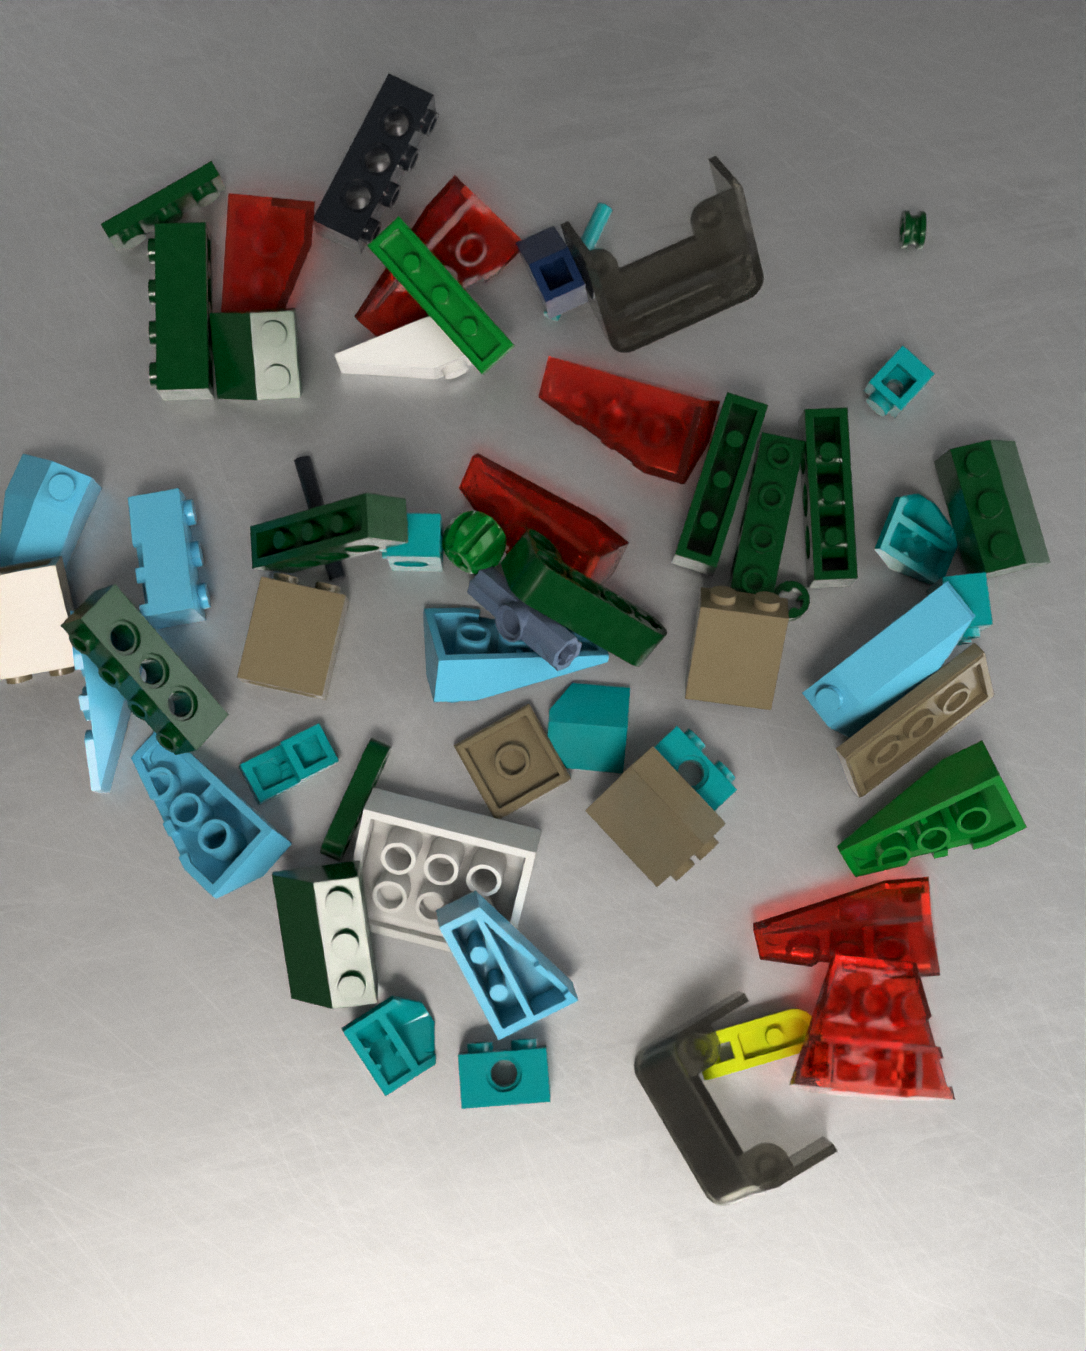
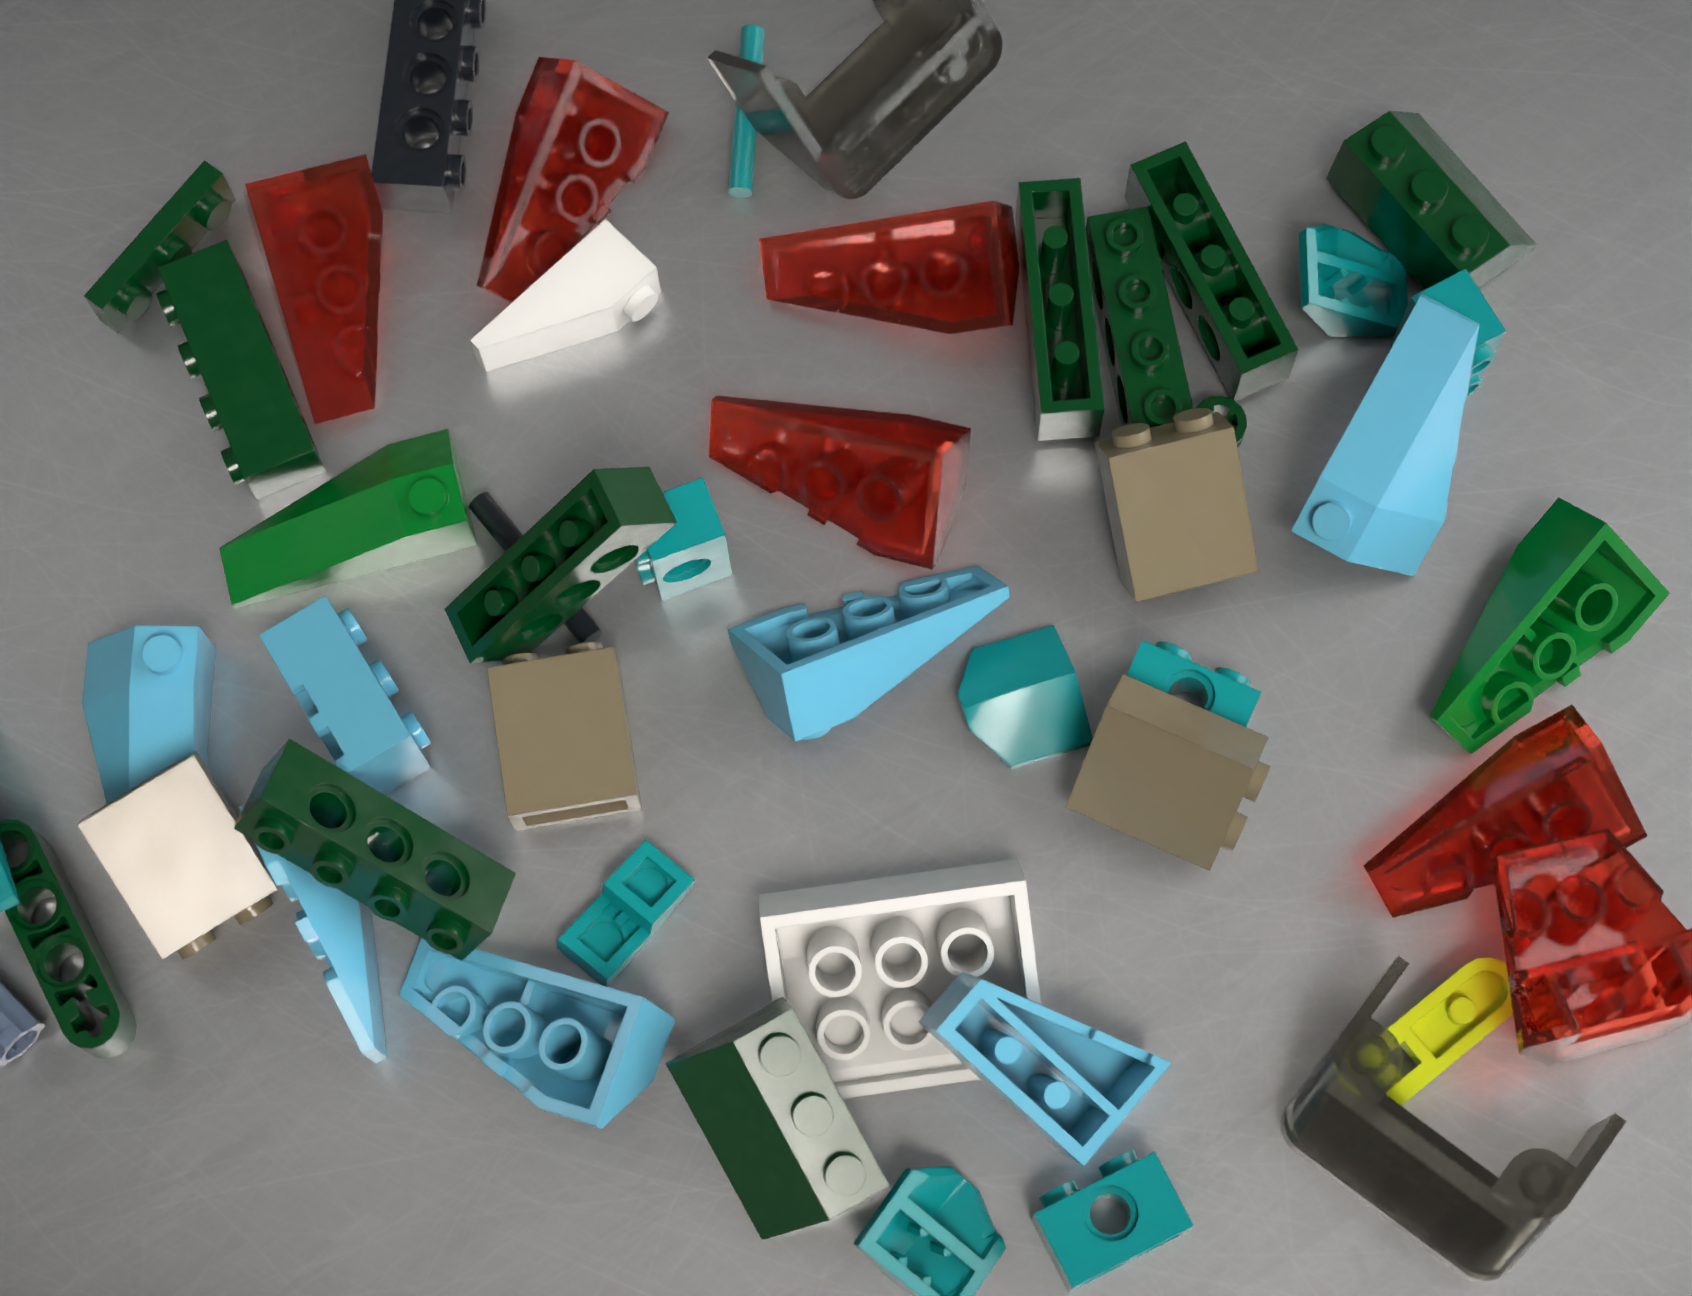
camera: 15 degrees left, 10 degrees down
dark green slope [210,308,303,400] -> none
dark green beam [320,738,392,862] -> none
green tile [367,216,515,375] -> none
green piece [442,510,507,575] -> none
dark tan tile [454,704,571,819] -> none
sand blue piece [467,566,582,671] -> none
dark green beam [501,528,667,667] -> none
dark blue slope [515,226,588,319] -> none
dark tan tile [836,643,994,798] -> none
teal brick [863,346,935,418] -> none
none -> green wedge [219,429,478,609]

